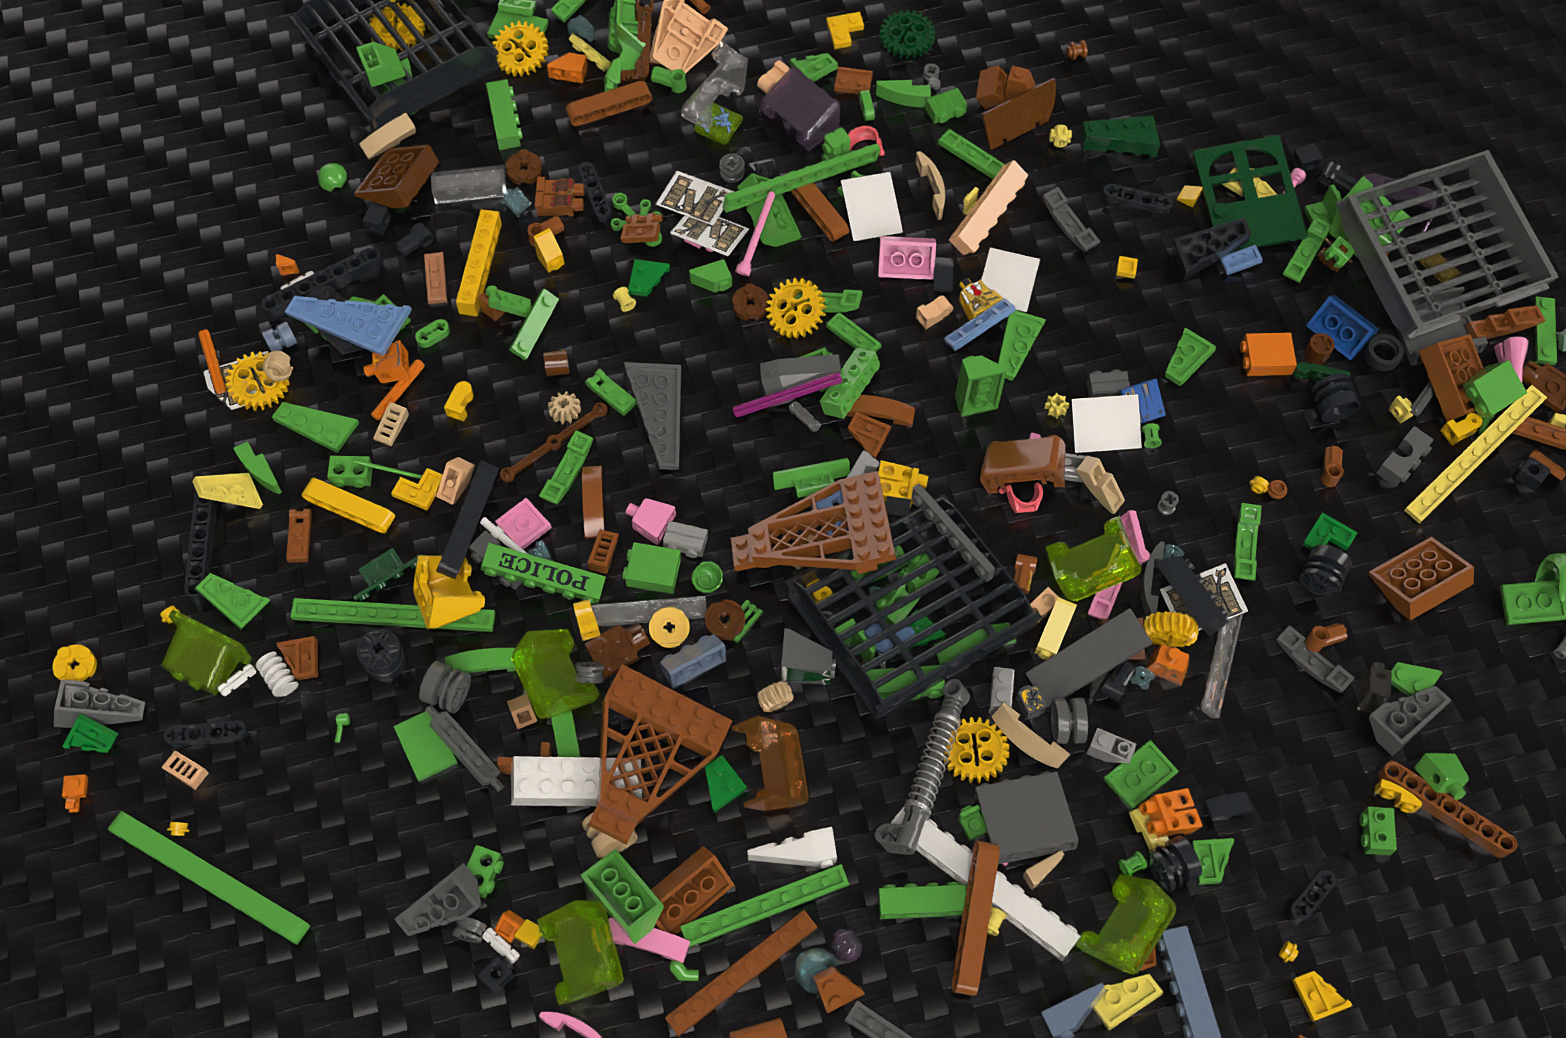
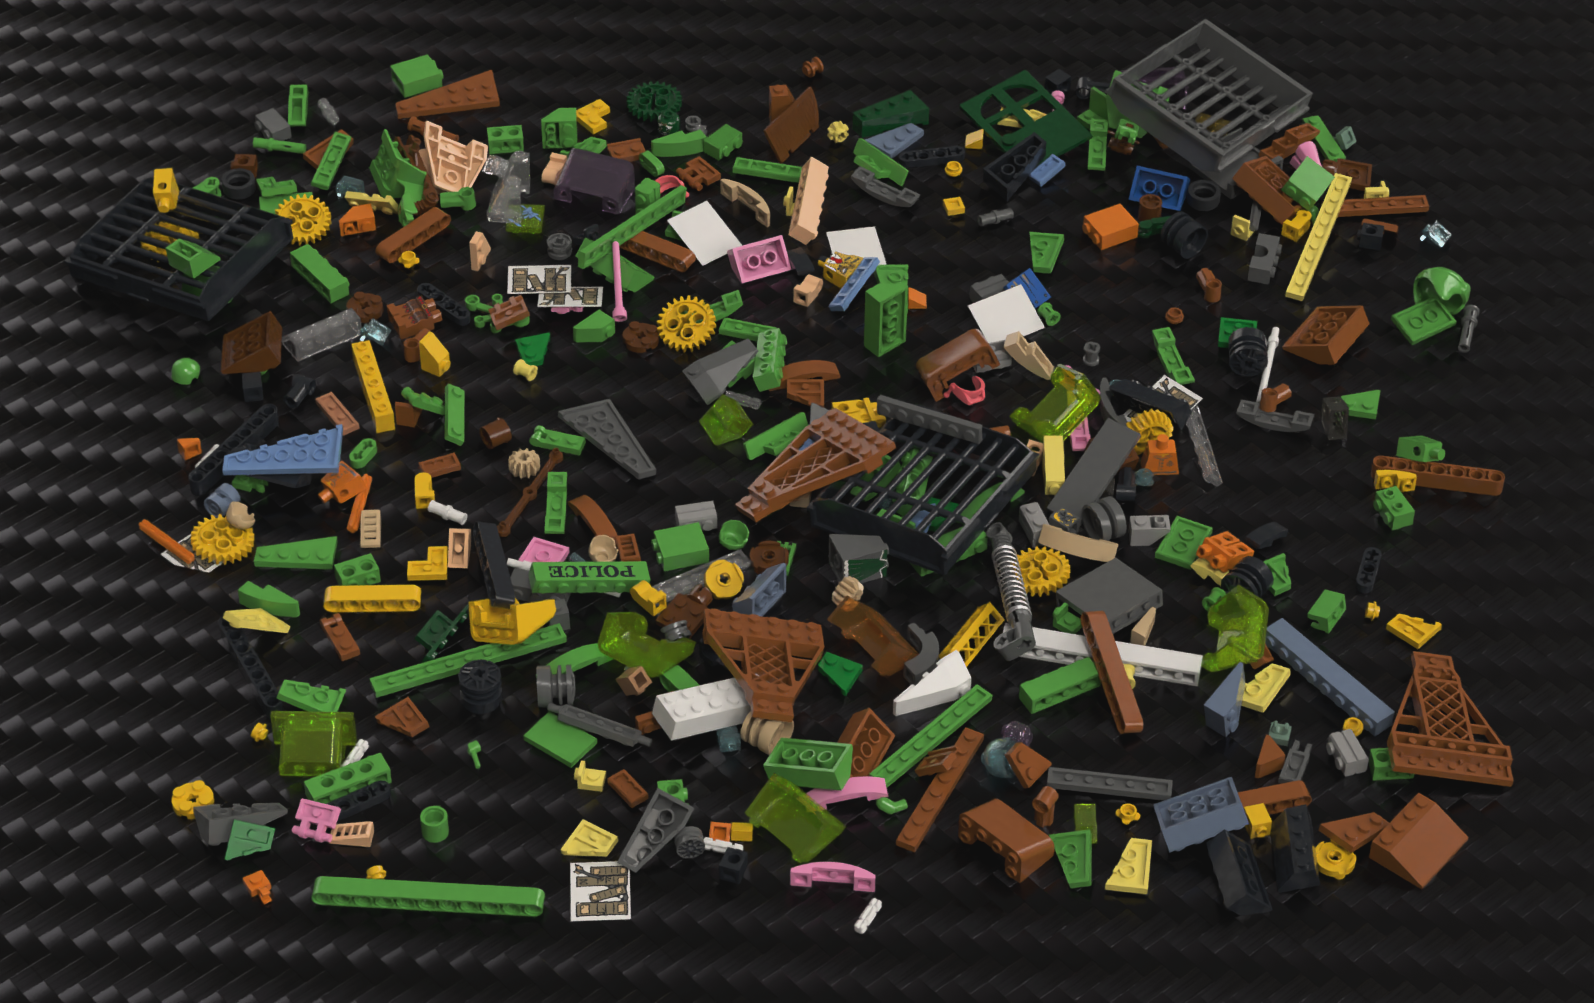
camera: 25 degrees left, 20 degrees down
white piece [256,652,299,697] -> none
bright green axle [352,459,422,479] -> none
tan slope [360,113,415,159] -> none
bright pink torso [626,499,676,545] -> none
magenta axle [733,372,842,417] -> none
dark orange brick [976,65,1007,109] -> none
light yellow gear [1044,393,1069,418] -> none
yellow plate [1250,476,1269,494] -> none
dark grey wedge [1369,686,1451,756] -> none
none -> bright pink plate [292,798,341,843]
none -> bright green brick [304,753,392,804]
none -> yellow plate [398,251,420,268]
none -> dark orange plate [419,453,461,478]
none -> bright green piece [420,806,449,843]
none -> white pin [428,500,467,525]
none -> light nougat wing [469,231,491,271]
none -> bright green brick [487,125,524,154]
none -> bright green slope [541,108,577,149]
none -> dark grey brick [547,599,570,630]
none -> light yellow wing [561,819,619,857]
none -> sticker [570,861,631,921]
none -> light yellow bracket [574,761,606,792]
none -> tan hair [589,535,618,562]
none -> dark orange plate [607,769,649,808]
none -> dark green head [658,110,680,136]
none -> dark orange plate [676,156,721,191]
none -> clear neon green slope [699,394,753,445]
none -> clear light blue bracket [716,726,741,752]
none -> bright green bracket [853,138,908,186]
none -> sand blue wing [865,123,924,159]
none -> dark grey arch [903,623,939,686]
none -> orange slope [908,287,927,309]
none -> dark orange plate [915,745,961,777]
none -> yellow fence [939,602,1005,667]
none -> yellow plate [945,161,962,177]
none -> dark grey pin [977,208,1014,226]
none -> white bar [1256,327,1279,406]
none -> bright green hinge [1308,589,1346,634]

